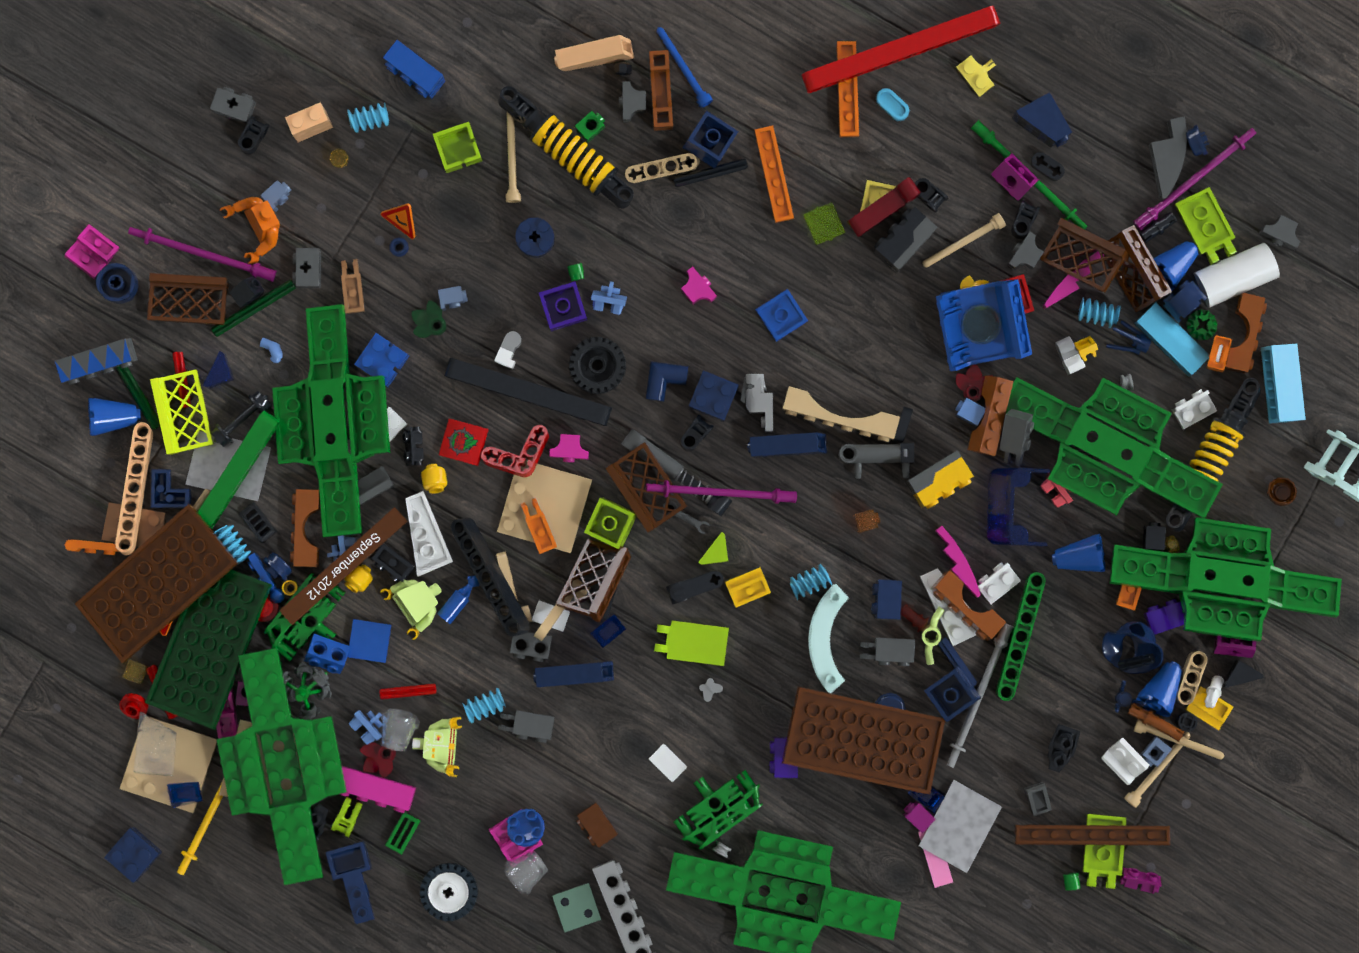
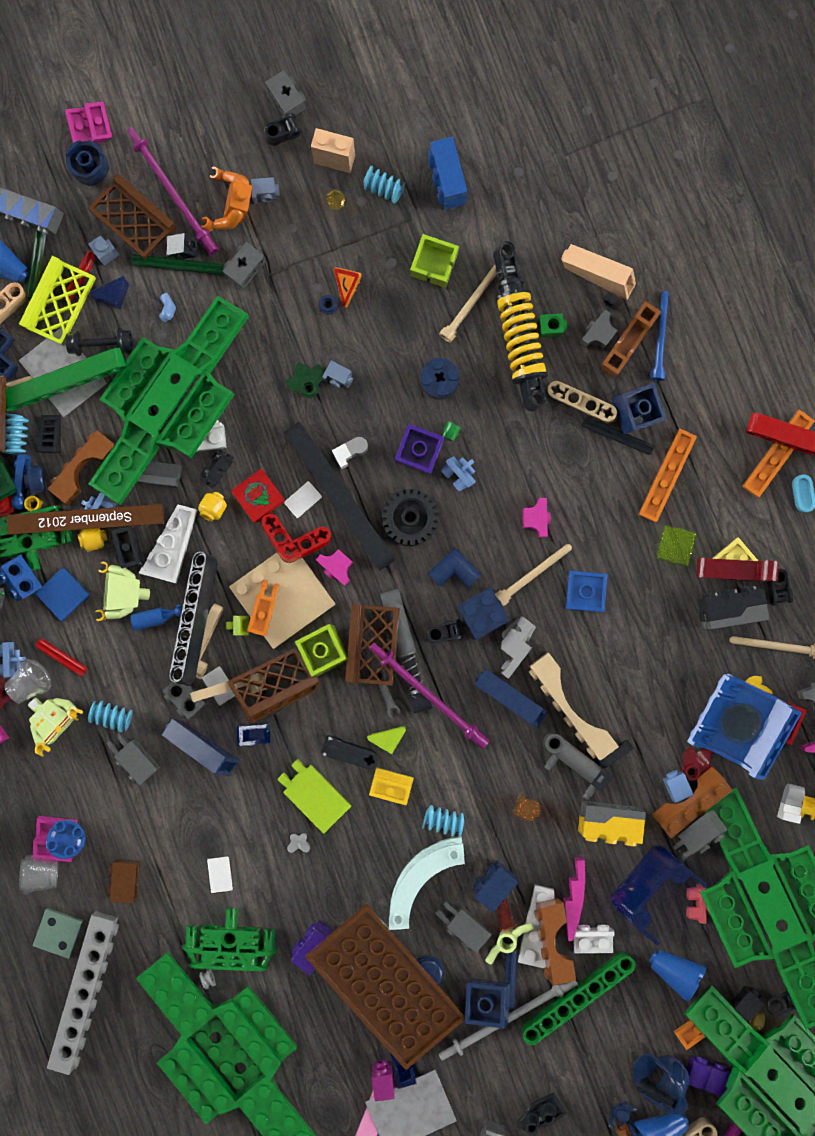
camera: 45 degrees right, 0 degrees up
medium nougat hinge [341,259,365,314] -> none
blue piece [354,333,409,387] -> none
none -> sand blue brick [89,235,119,266]
none -> lime tile [226,616,249,635]
none -> white sticker [284,481,322,518]
none -> tan piece [495,544,572,607]

